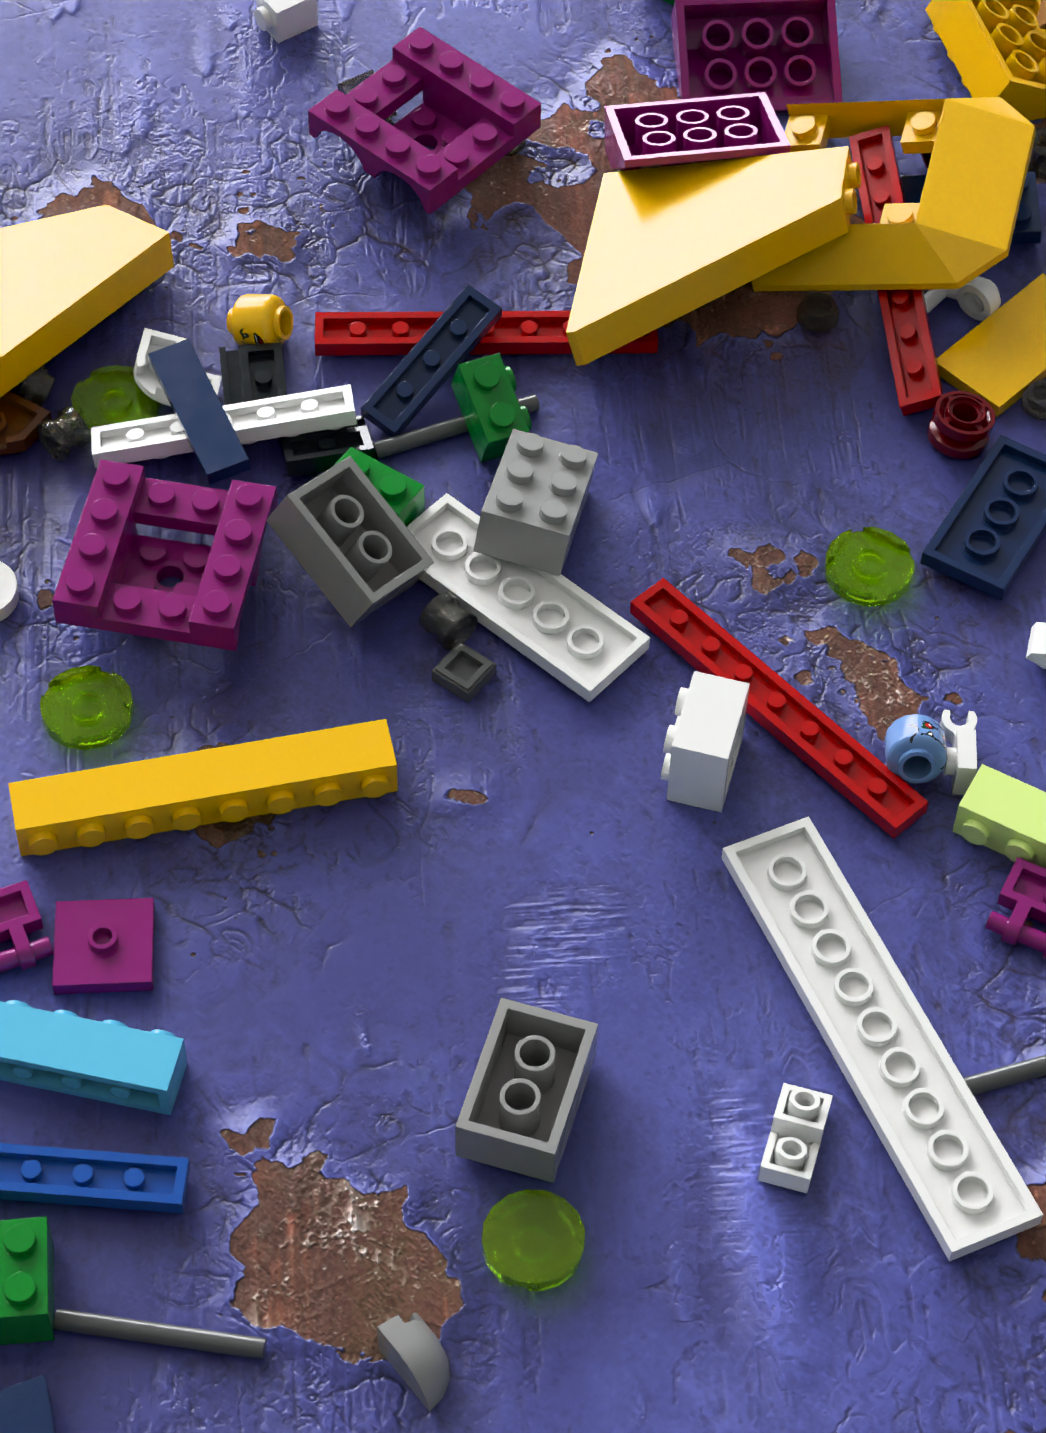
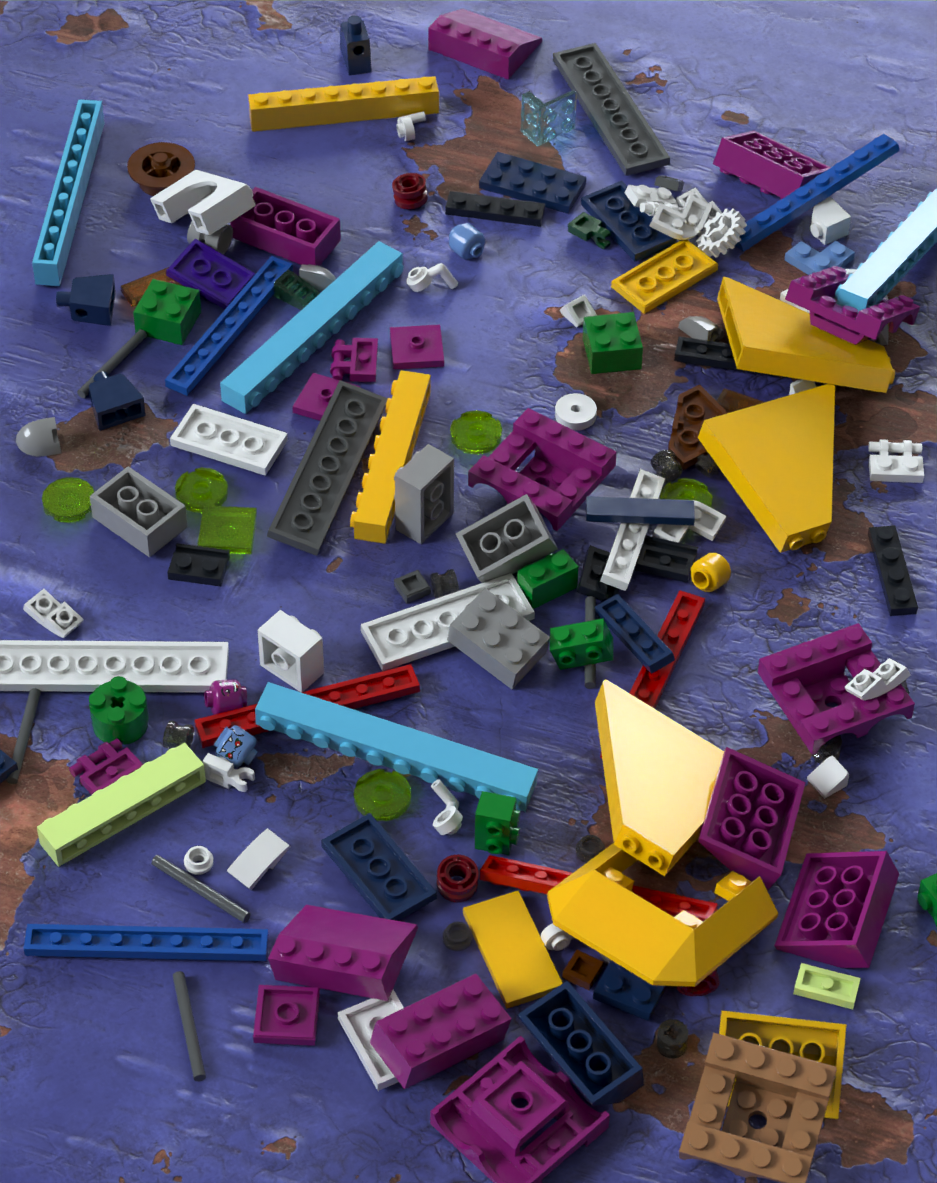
camera: 115 degrees right, 5 degrees down
none -> dark blue torso [89,372,146,431]
none -> green brick [89,676,149,745]
none -> clear smoke wheel [163,720,194,749]
none -> black plate [167,543,230,587]
none -> white plate [170,404,288,476]
none -> clear neon green tile [175,467,228,513]
none -> clear neon green tile [198,506,257,554]
none -> magenta head [204,679,247,715]
none -> medium azure brick [255,682,538,812]
none -> dark grey plate [267,380,388,556]
none -> light grey brick [394,444,454,544]
none -> white plate [431,779,463,835]
none -> green brick [475,791,521,855]
none -> reddish brown plate [562,950,604,991]
none -> yellowish green plate [793,963,861,1009]
none -> white slope [807,755,849,799]
none -> white slope [844,658,911,701]
none -> black plate [868,525,918,616]

